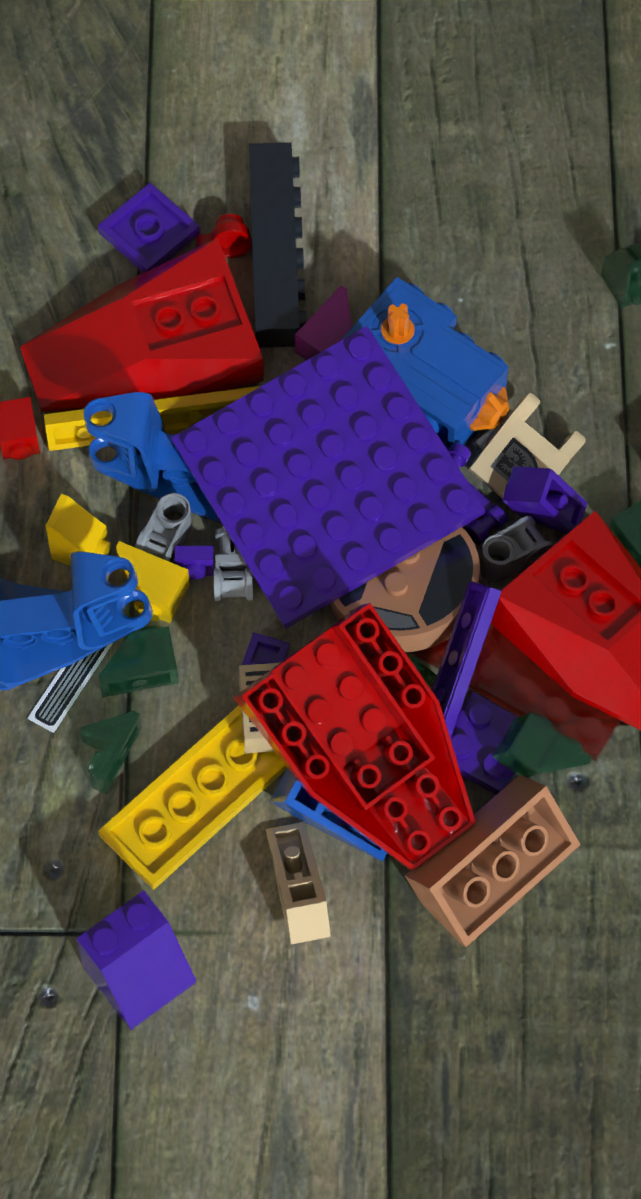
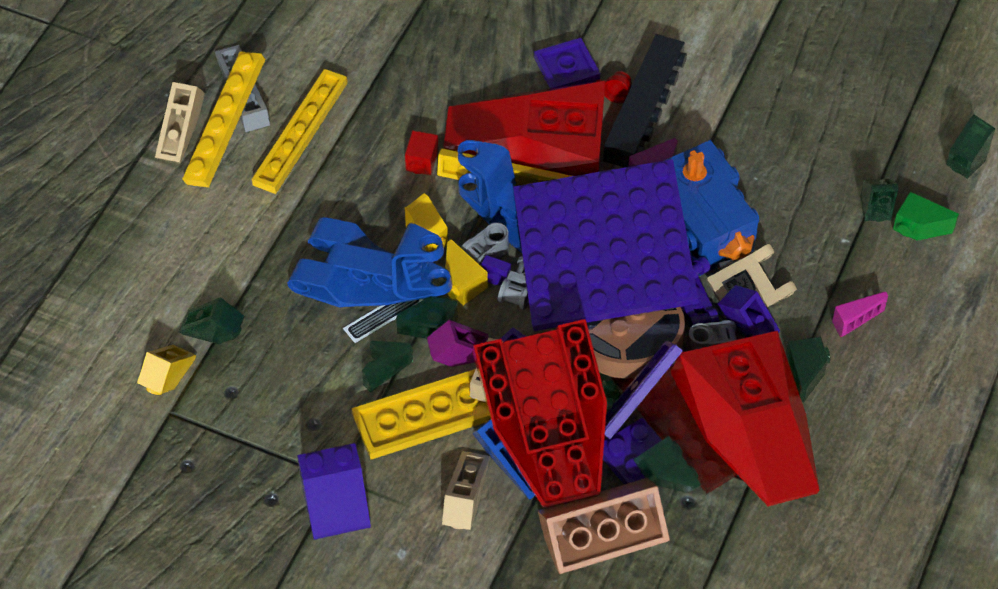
camera: 25 degrees right, 10 degrees down
none -> magenta slope [427,320,489,367]

